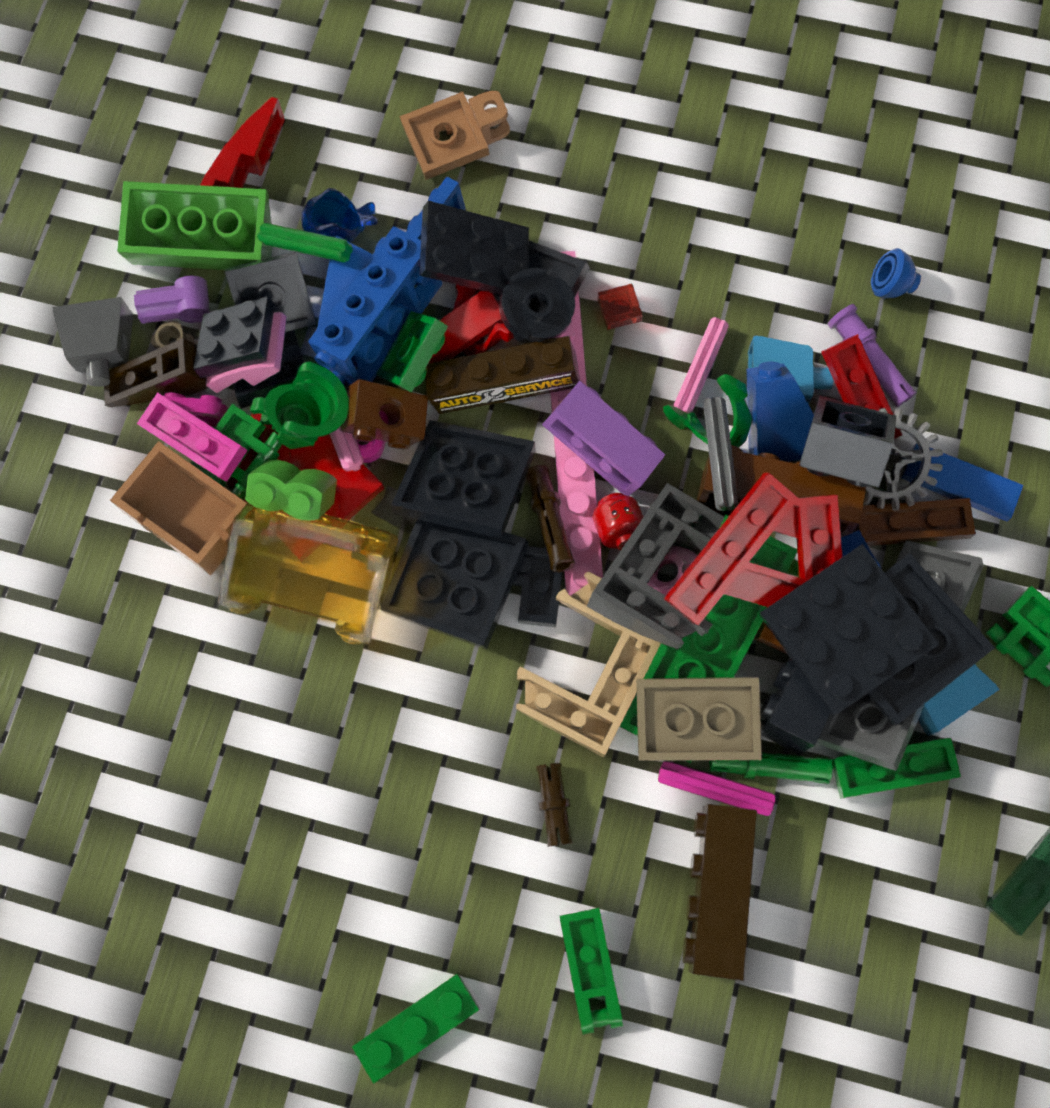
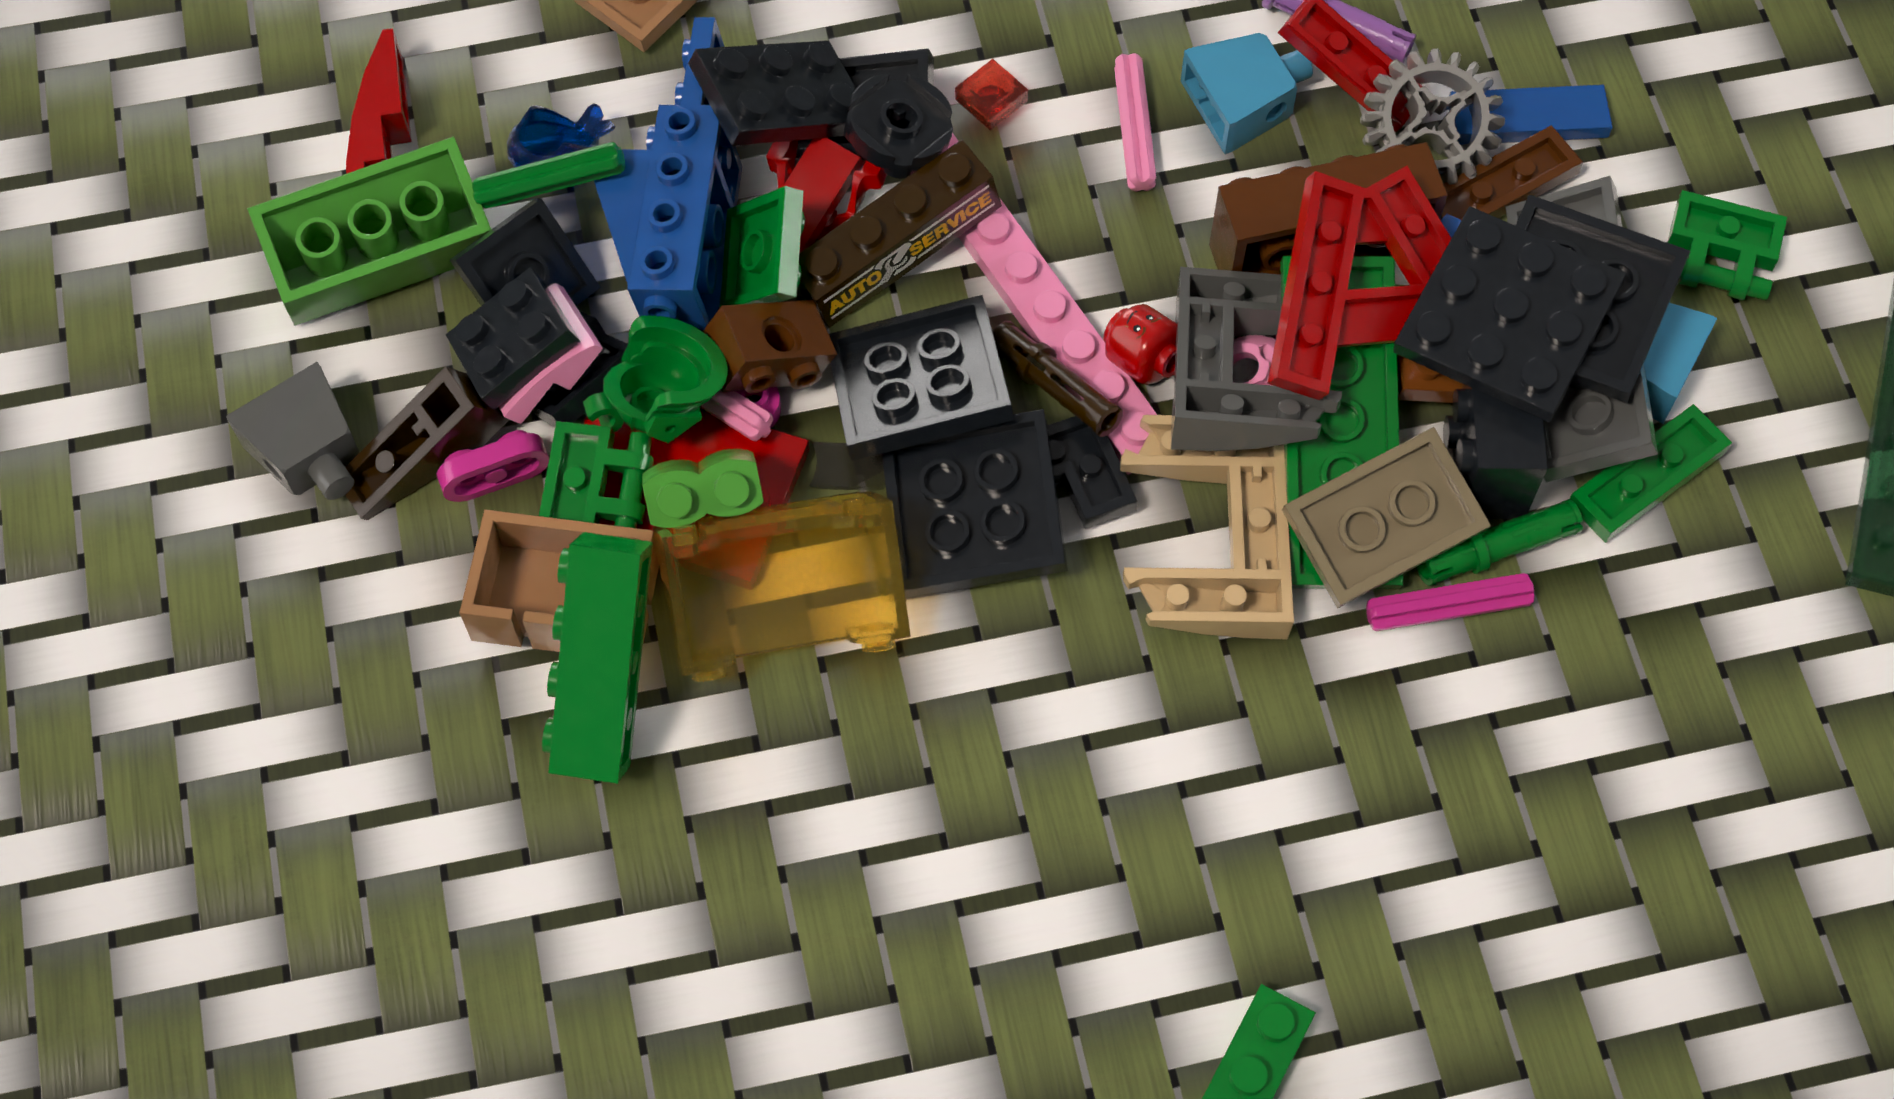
camera: 30 degrees left, 10 degrees down
medium lavender piece [134,276,210,324] -> none
dark pink plate [137,393,248,482] -> none
dark tan plate [151,321,195,348] -> none
dark brown pin [536,763,573,847] -> none
medium lavender brick [542,381,665,496] -> none
green plate [559,908,623,1035] -> none
green helmet [663,374,752,448] -> none
dark brown brick [682,804,757,981] -> none
dark grey axle [703,397,738,511] -> none
blue slope [746,361,814,462] -> none
brick [799,396,897,487] -> none
none -> green brick [542,532,653,784]

